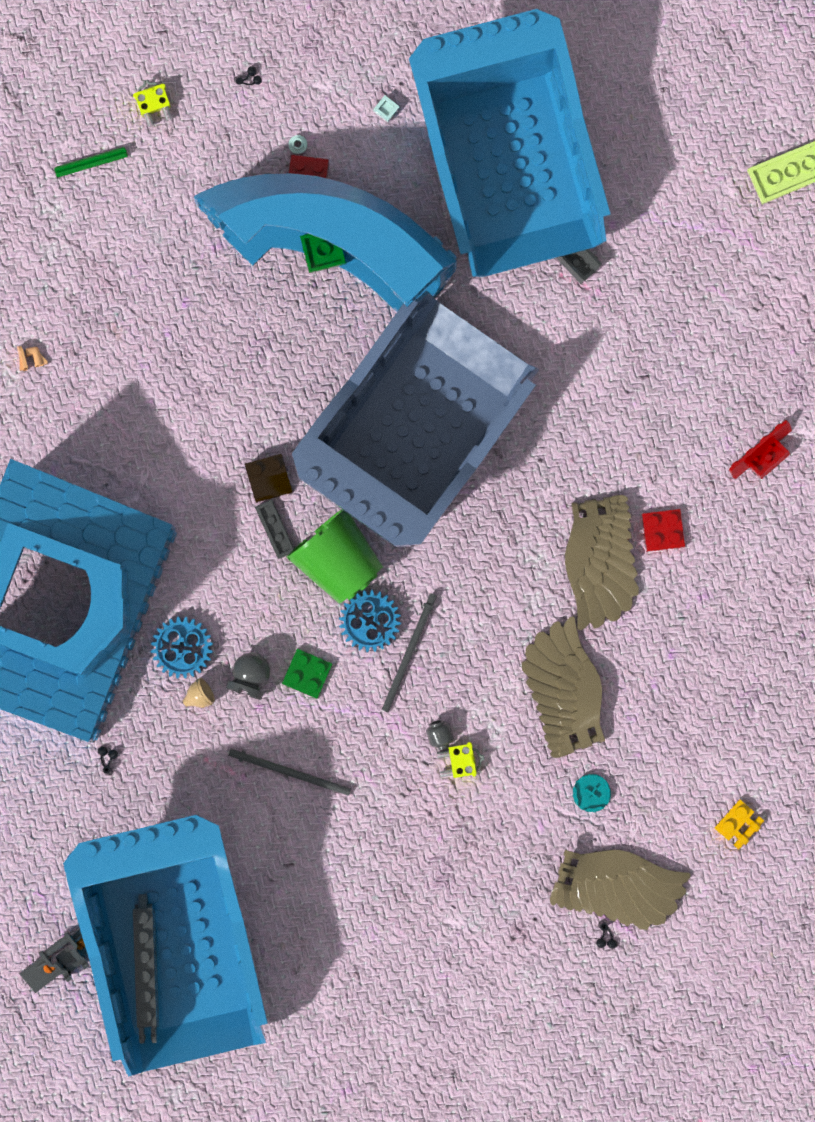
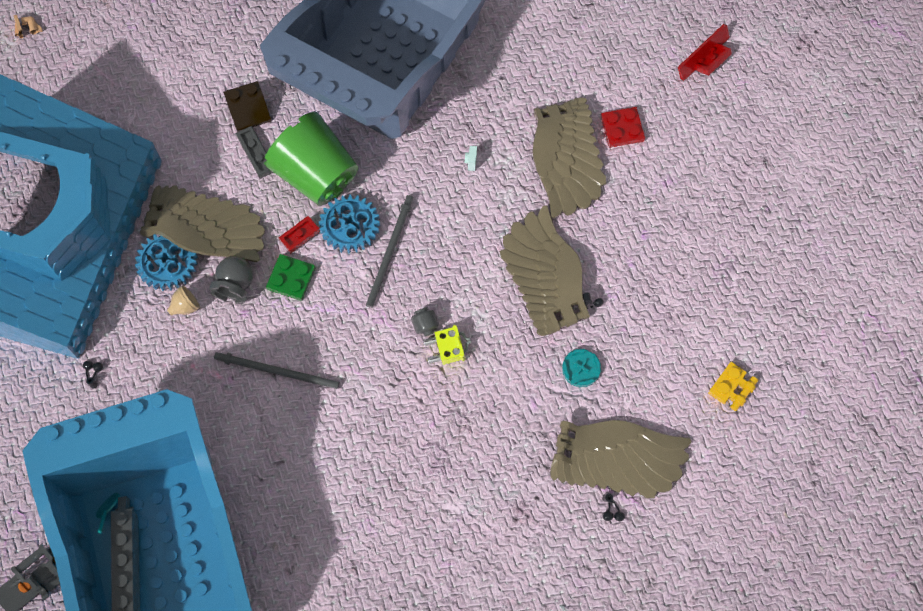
camera: 10 degrees left, 15 degrees down
none -> teal piece [96,493,120,534]
none -> dark tan animal [140,185,265,262]
none -> red plate [278,216,320,253]
none -> light aqua plate [465,146,477,171]
none -> black piece [582,292,604,309]

